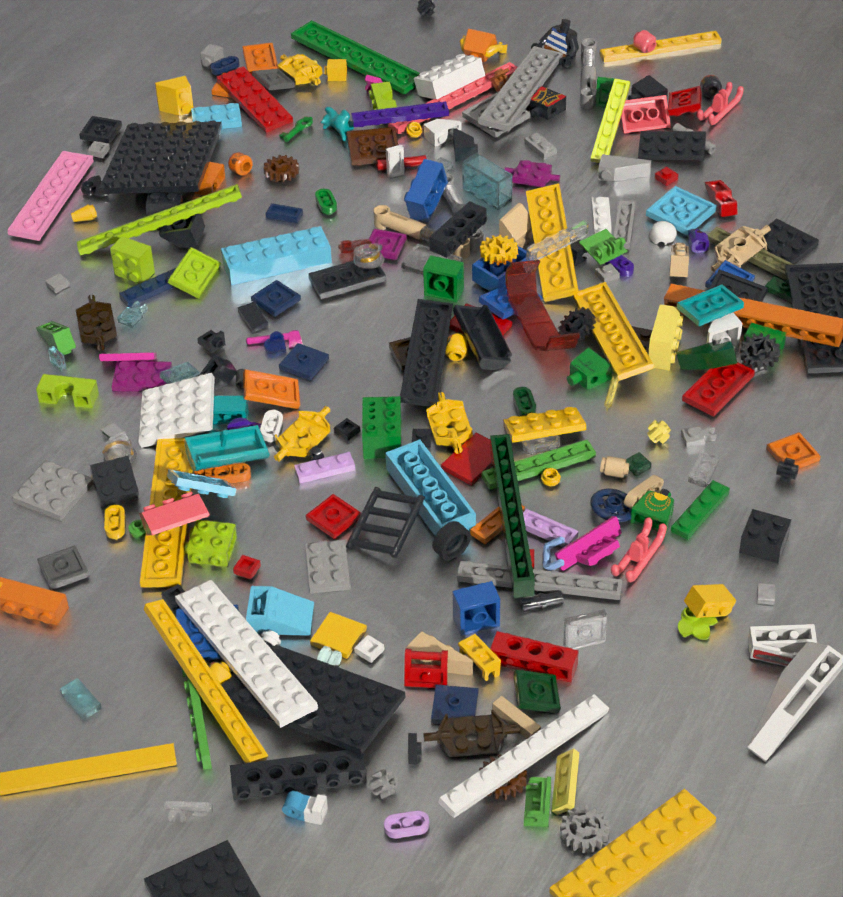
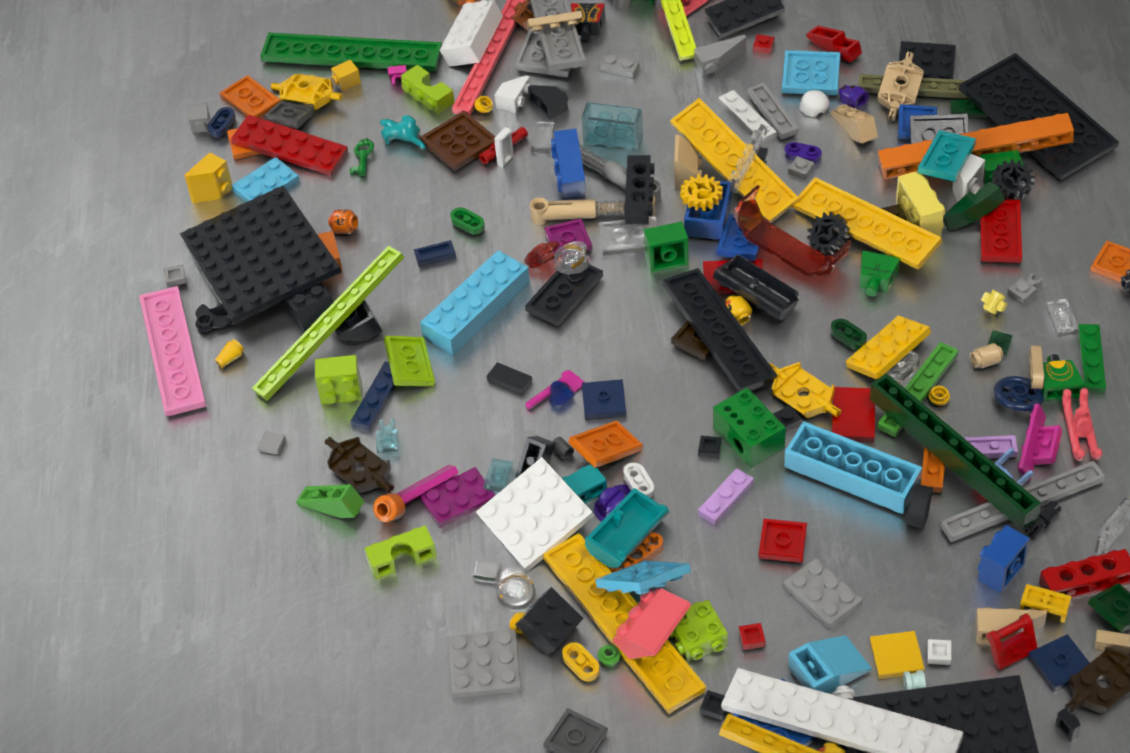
camera: 30 degrees left, 5 degrees up
clear light blue tile [48,346,66,371] -> none
black plate [79,116,122,144] -> none
black bracket [197,330,226,354] -> none
dark blue plate [251,280,301,317] -> none
reddish brown gear [263,155,299,182] -> none
yellow plate [274,406,331,462] -> none
black hinge [308,445,324,461] -> none
black bar [346,487,425,558] -> none
dark purple plate [351,101,449,127] -> none
magenta plate [504,160,561,187] -> none
bright green hinge [579,229,627,265] -> none
light yellow piece [604,374,619,410] -> none
none -> orange head [373,493,405,522]
none -> tan plate [526,11,583,31]

